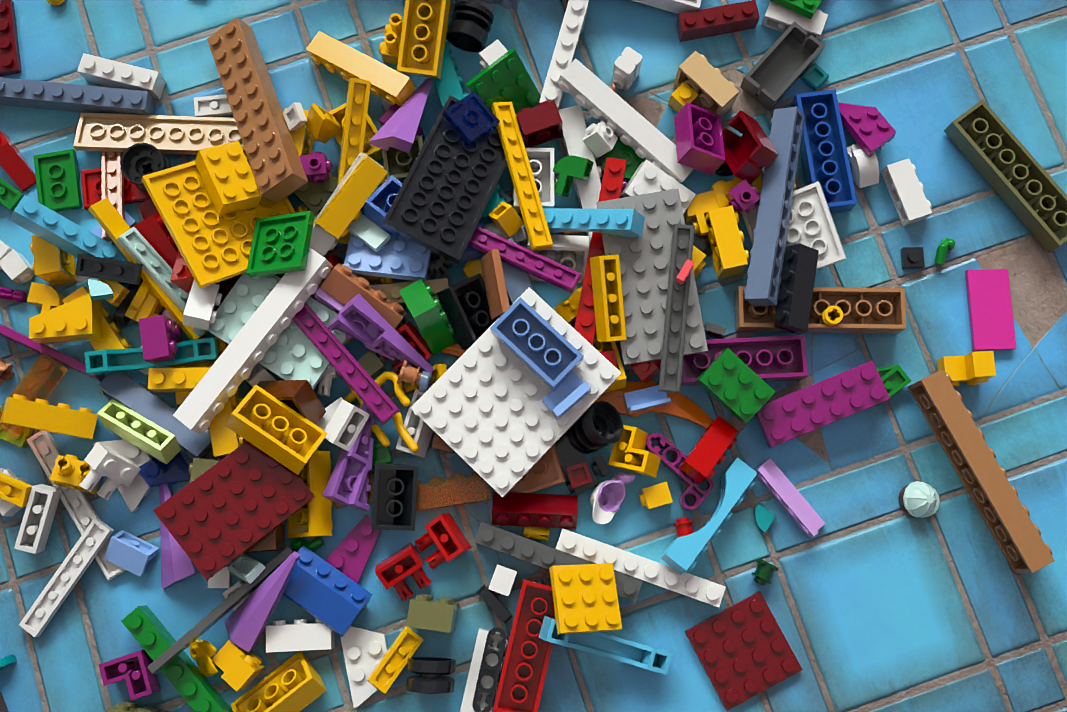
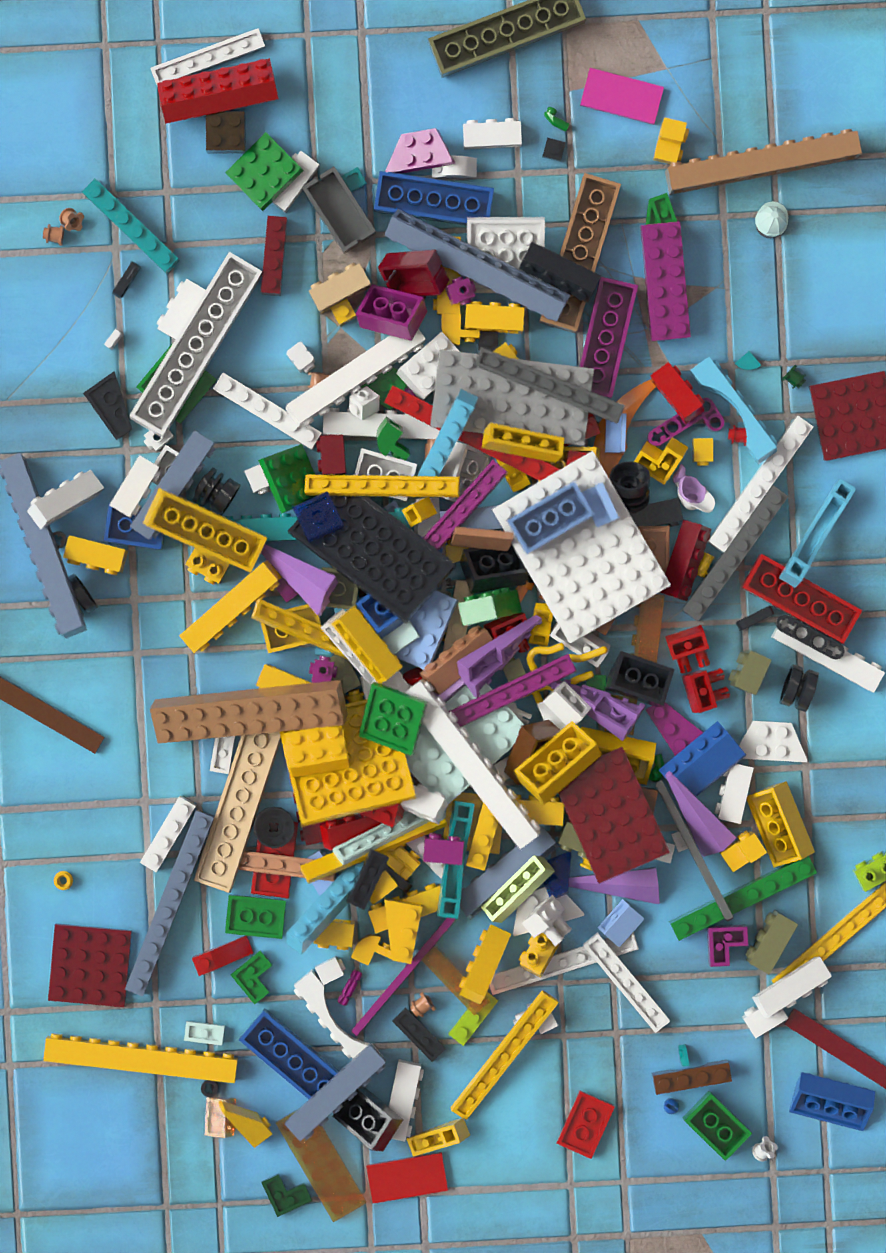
camera: 75 degrees left, 10 degrees up
white brick [14,484,62,554] -> none
tile [87,279,113,301] -> none
yellow plate [189,640,218,677] -> none
light aqua tile [228,554,266,584] -> none
white plate [283,102,307,131] -> none
yellow slope [305,103,342,144] -> none
yellow plate [366,626,424,694] -> none
nougat brick [397,360,422,387] -> none
sand blue tile [419,371,433,393] -> none
white panel [488,564,517,596] -> none
yellow plate [549,563,622,635] -> none
dark red tile [566,462,593,489] -> none
black plate [591,454,611,478] -> none
coral tile [675,259,694,285] -> none
green brick [696,348,776,423] -> none
dark grey tile [704,322,727,339] -> none
lavender fence [755,458,826,537] -> none
yellow bush [822,306,843,326] -> none

